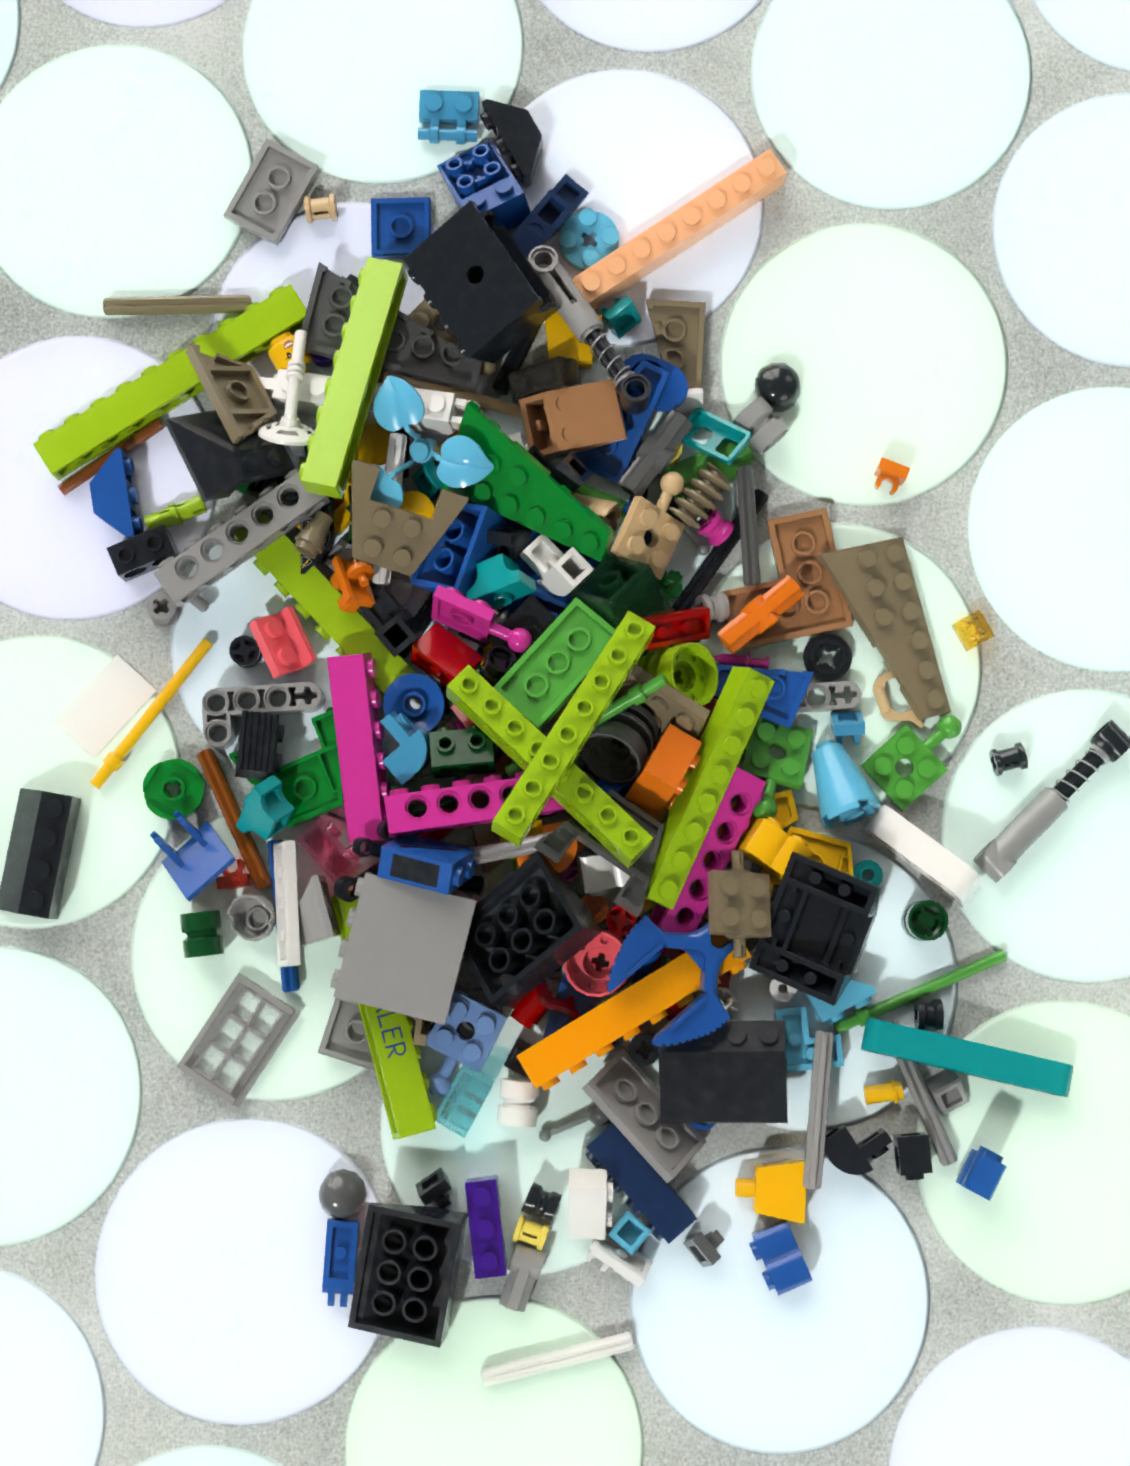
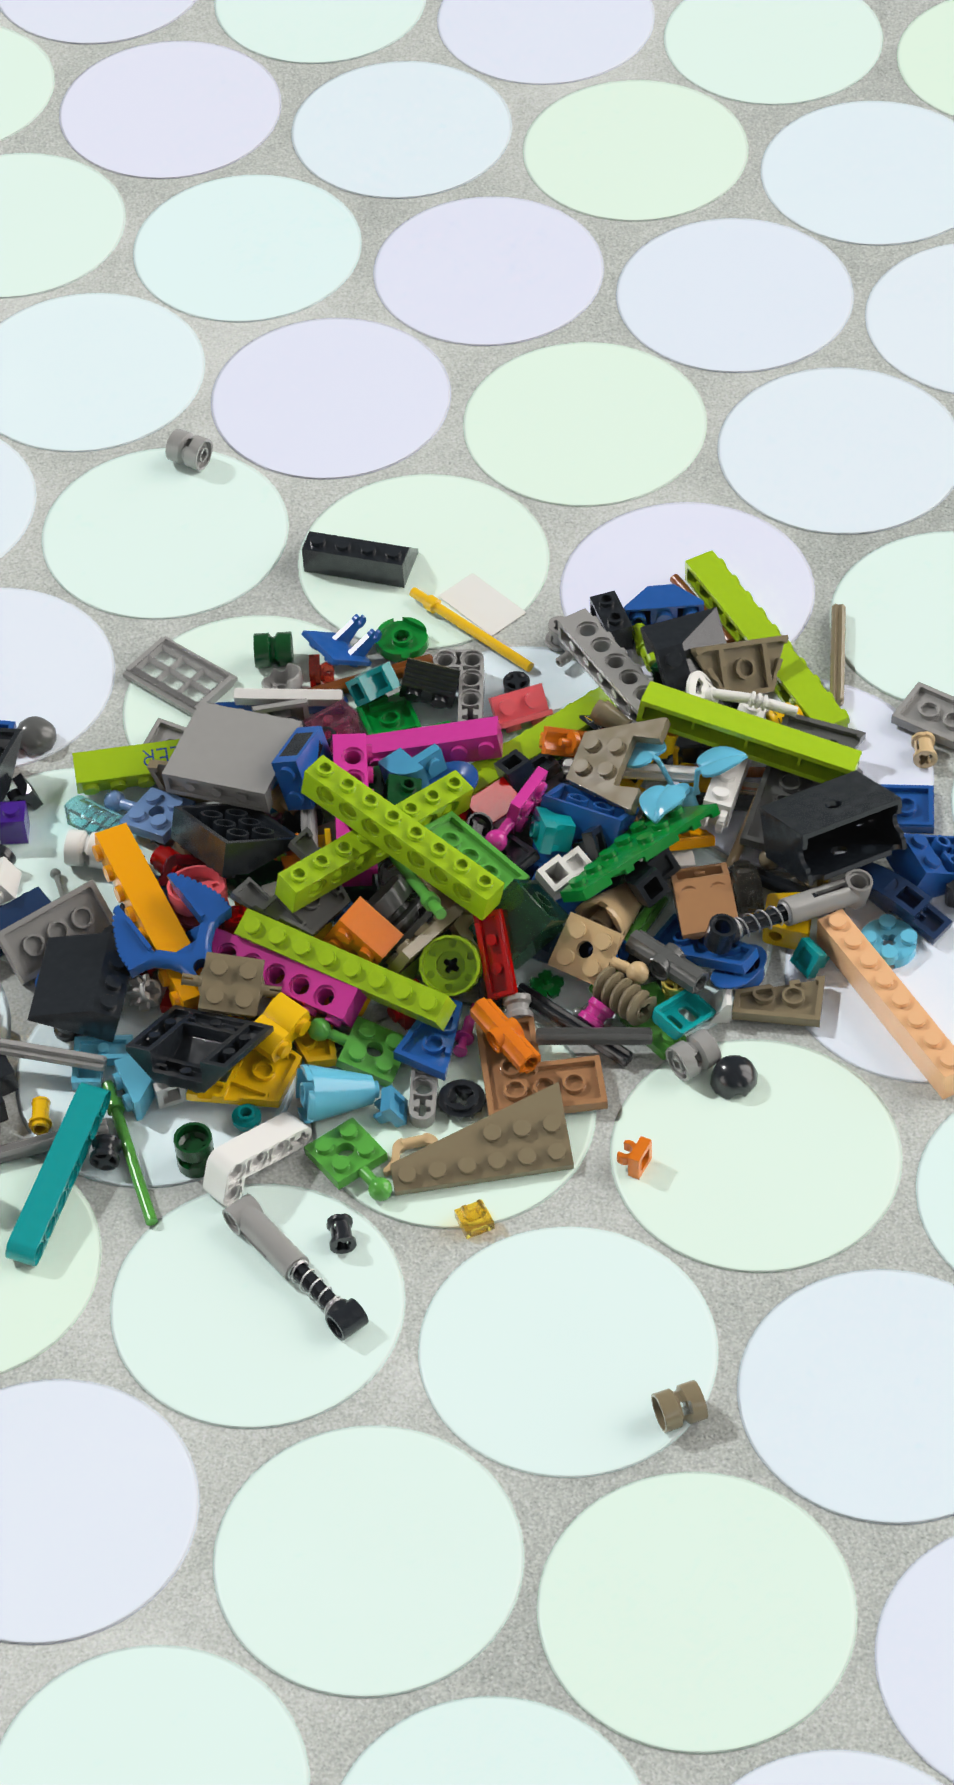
camera: 95 degrees right, 35 degrees down
light grey slope [925,1070,970,1116] -> none

